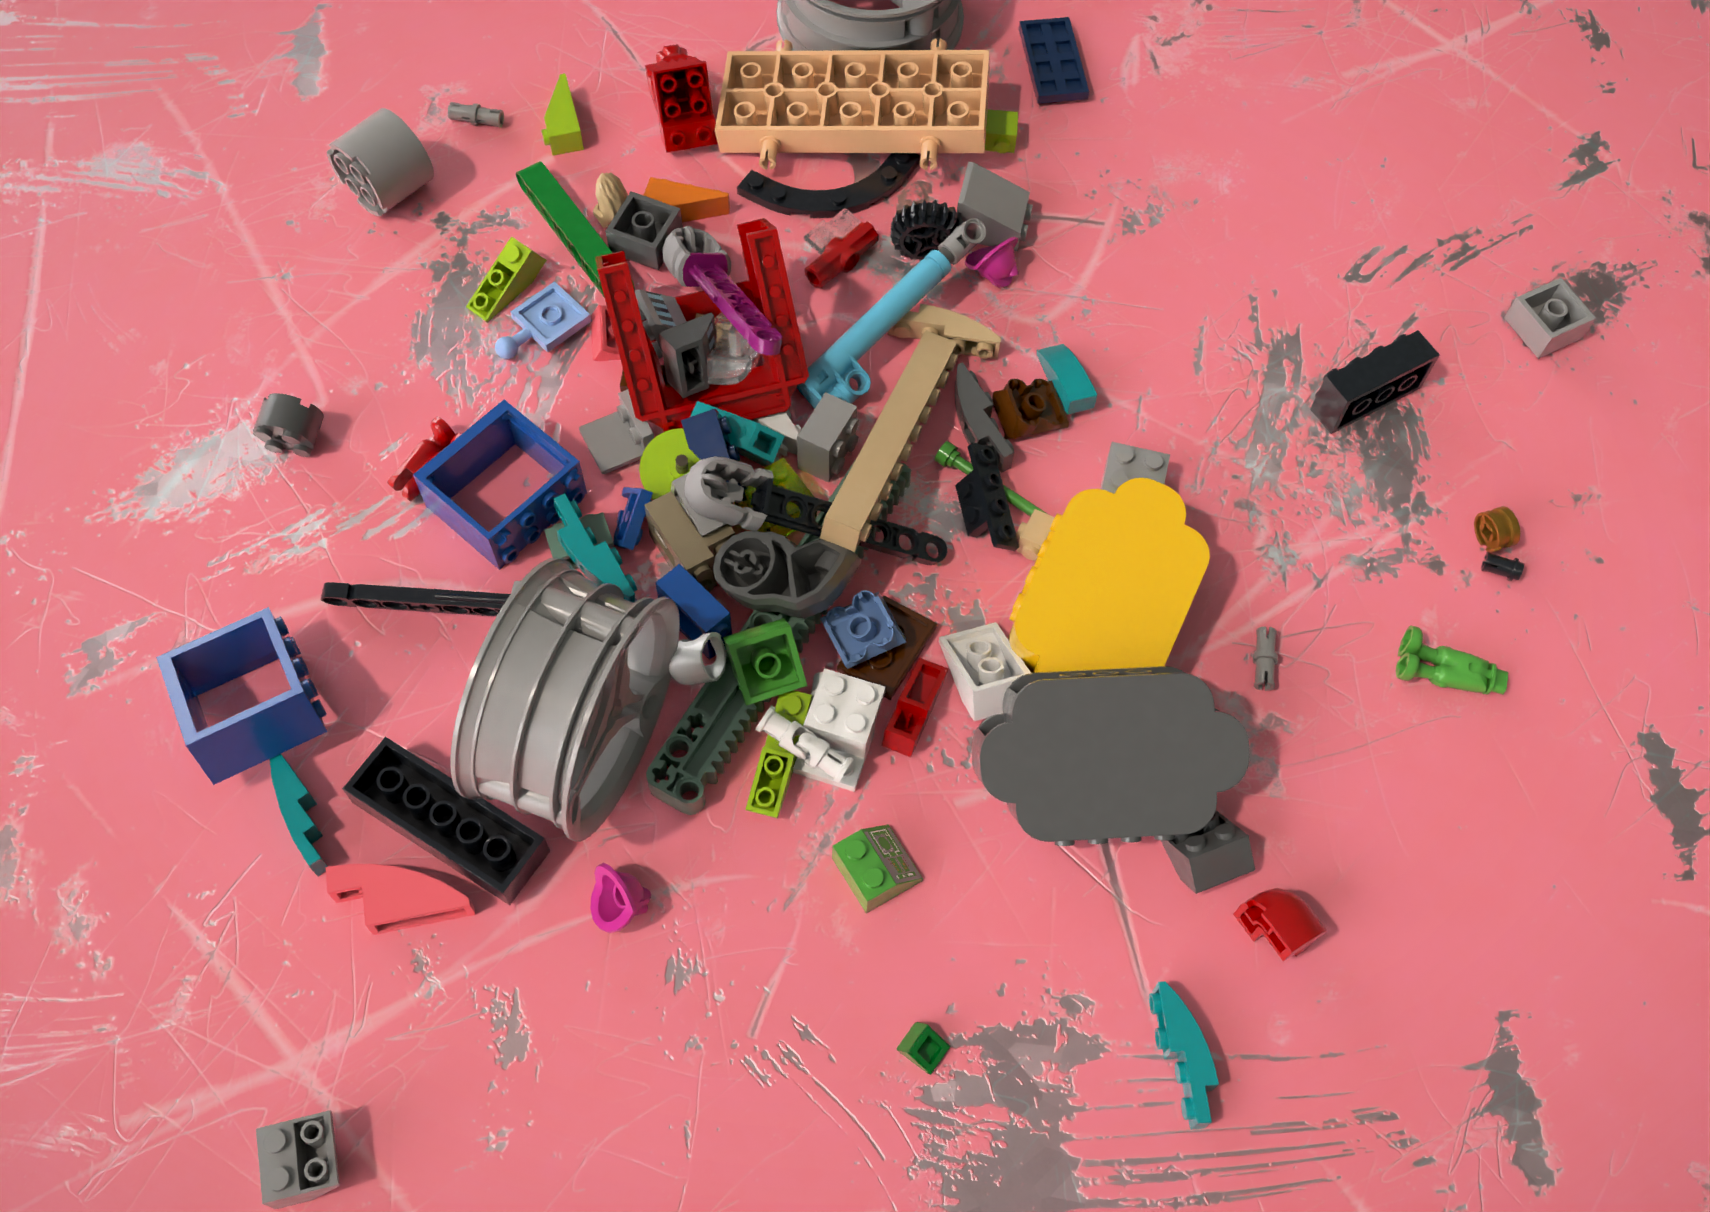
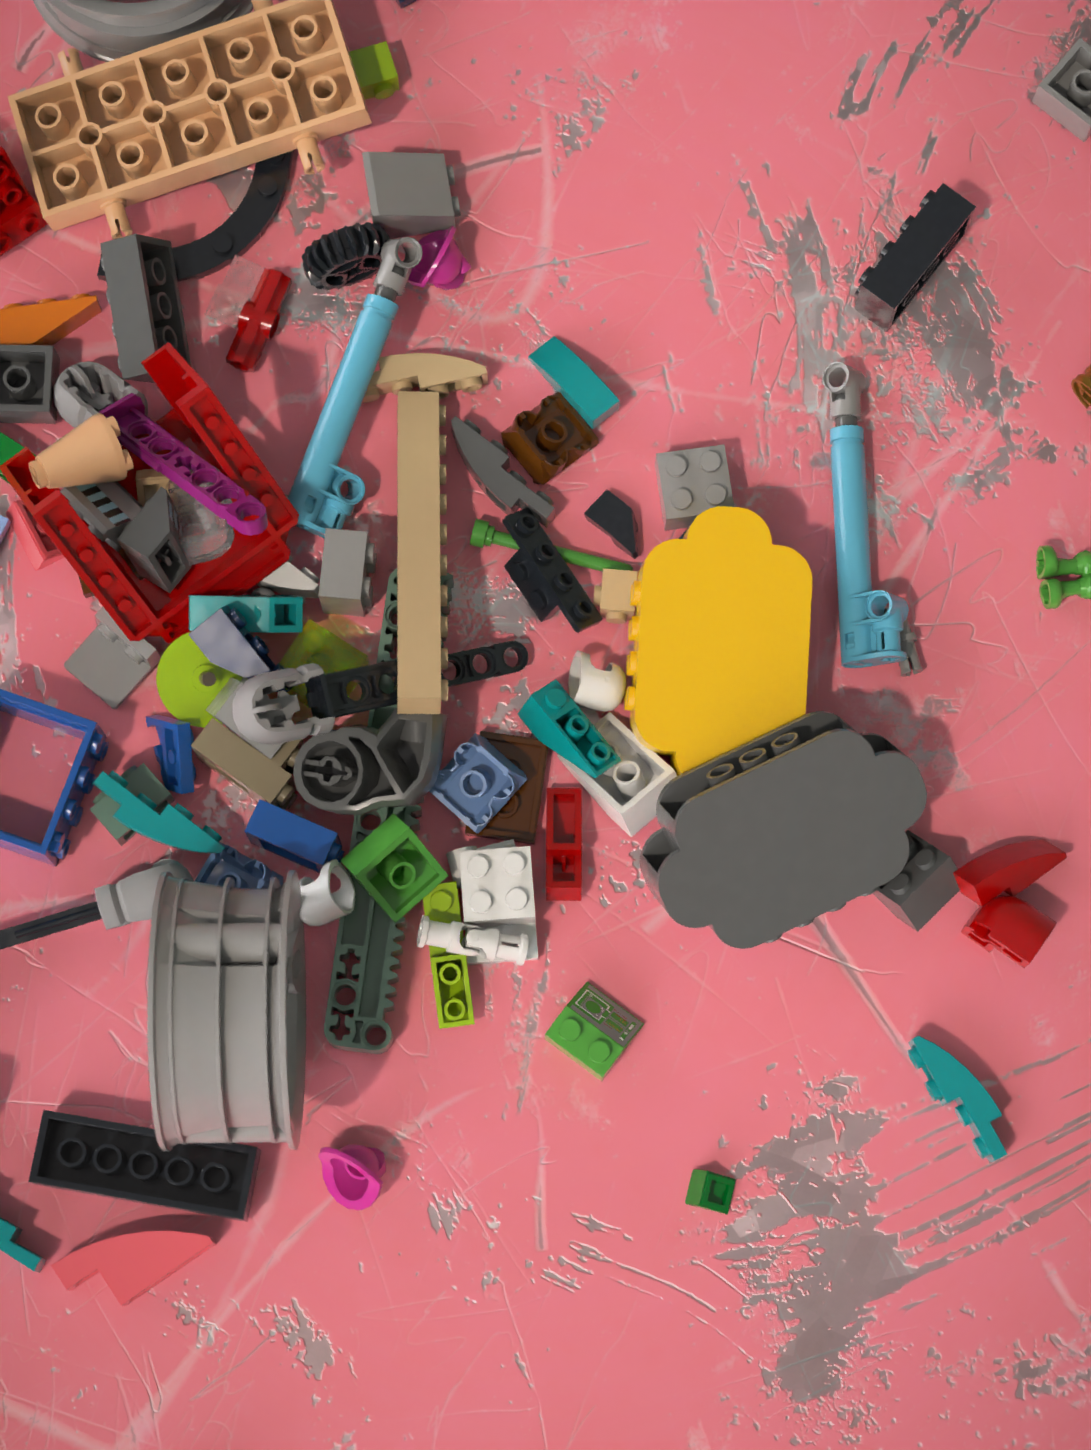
camera: 20 degrees left, 15 degrees up
none -> light nougat cone [28,413,133,489]
none -> dark grey brick [100,234,192,383]
none -> teal slope [517,679,621,779]
none -> white helmet [568,650,626,712]
none -> black slope [584,489,638,559]
none -> medium azure piece [822,362,909,668]
none -> red slope [953,839,1067,907]

